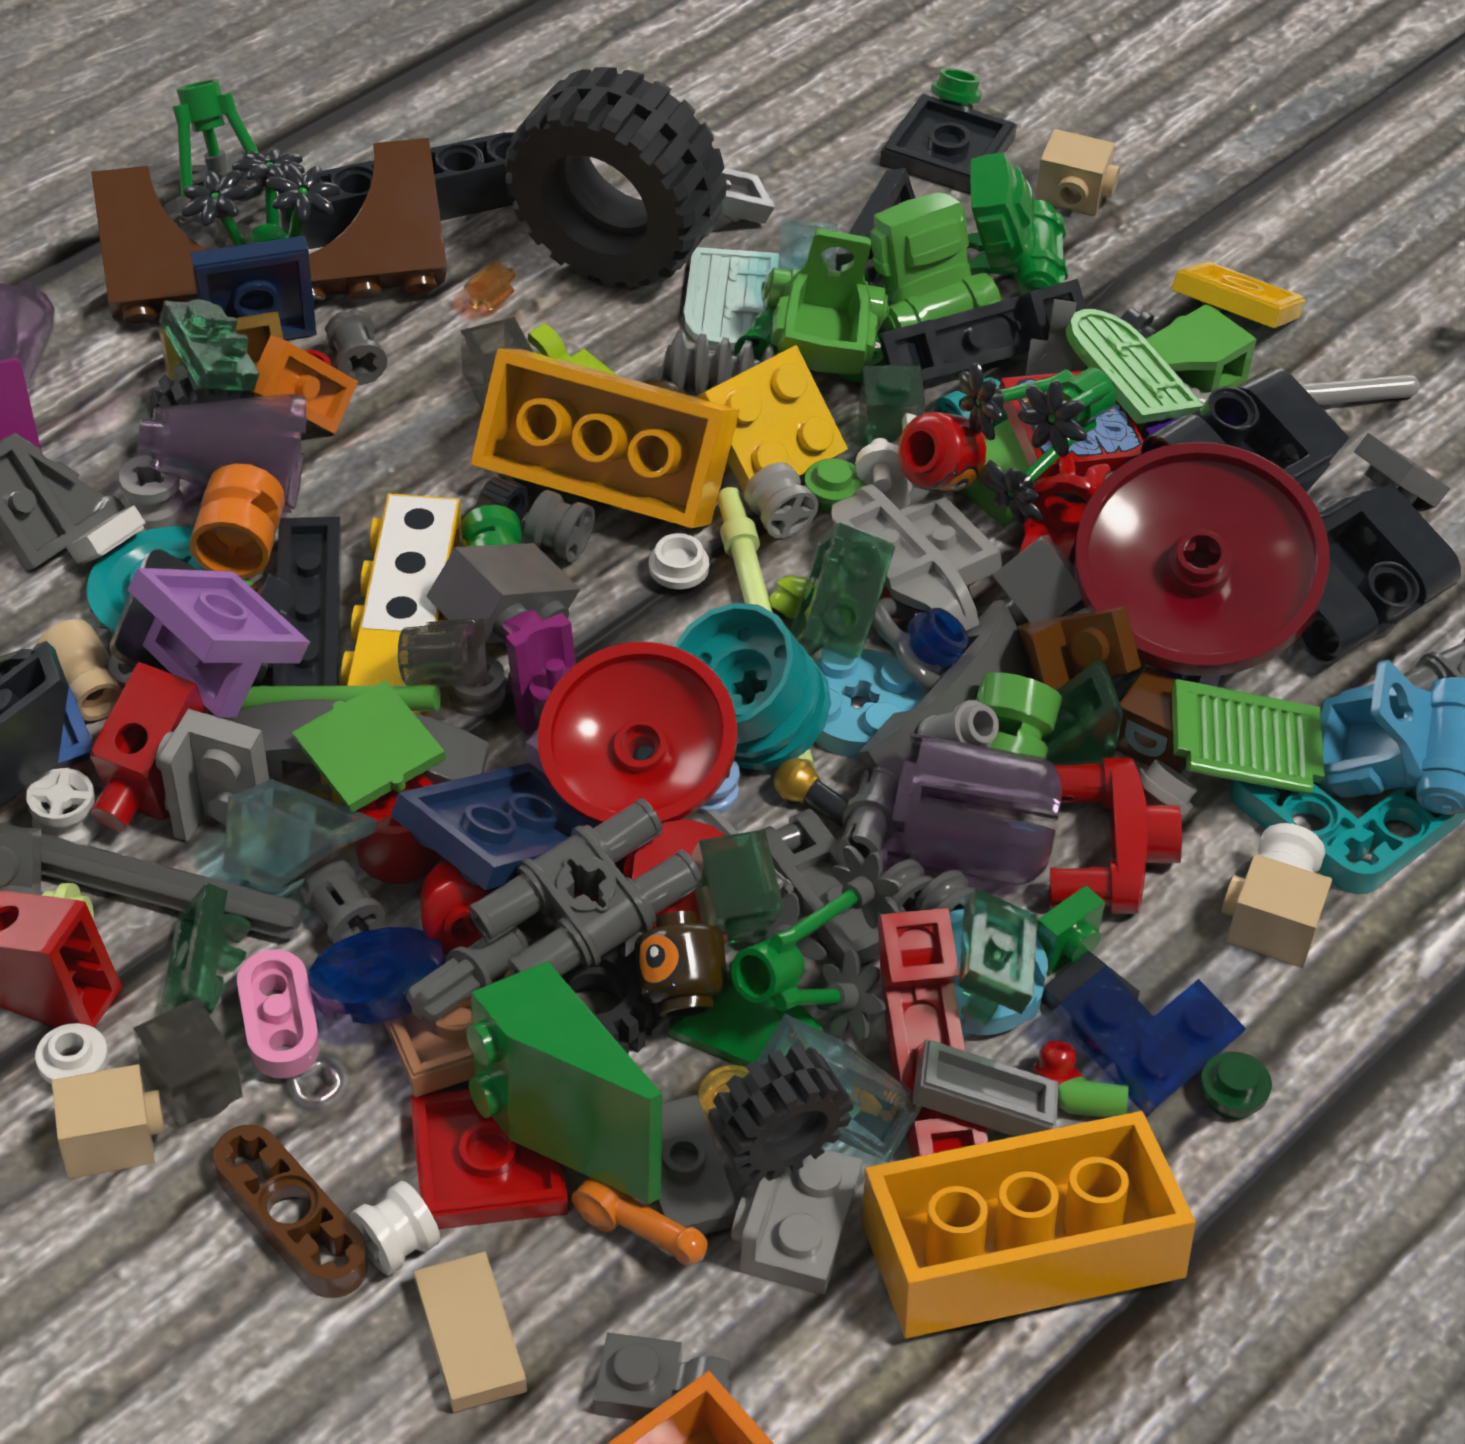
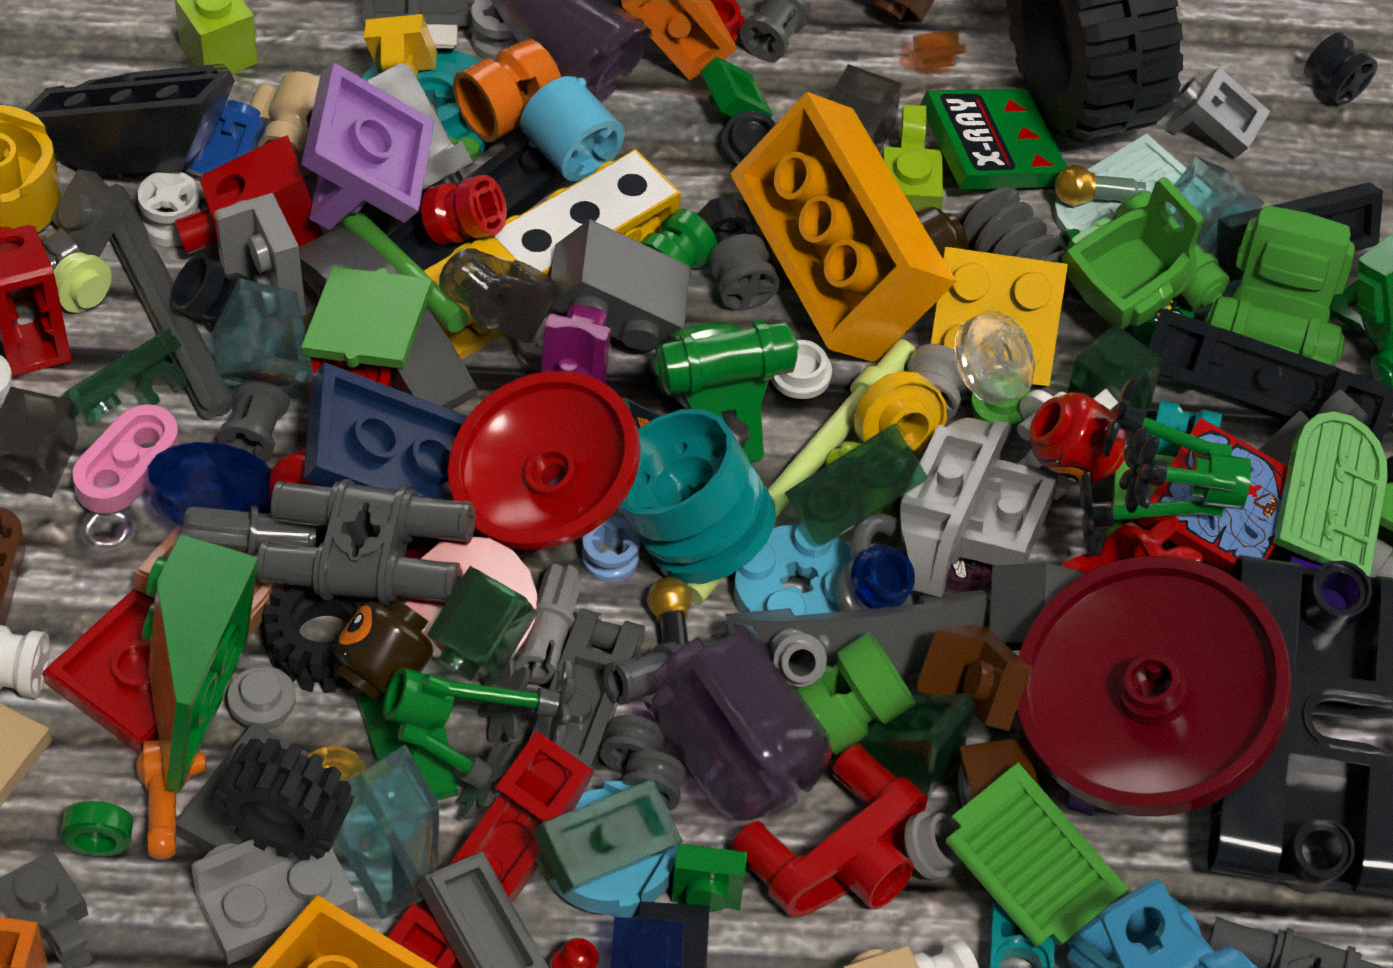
camera: 45 degrees right, 5 degrees up
none -> green tile [60,801,133,857]
none -> black wheel [171,254,259,336]
none -> yellow tile [364,14,437,77]
none -> red wheel [421,175,507,246]
none -> medium azure piece [520,76,625,182]
none -> green piece [650,320,799,462]
none -> green plate [701,56,773,121]
none -> black plate [722,111,776,165]
none -> yellow plate [854,371,947,463]
none -> green tile [920,89,1067,190]
none -> clear plate [954,311,1035,405]
none -> piece [1055,165,1146,206]
none -> black wheel [1304,32,1378,105]

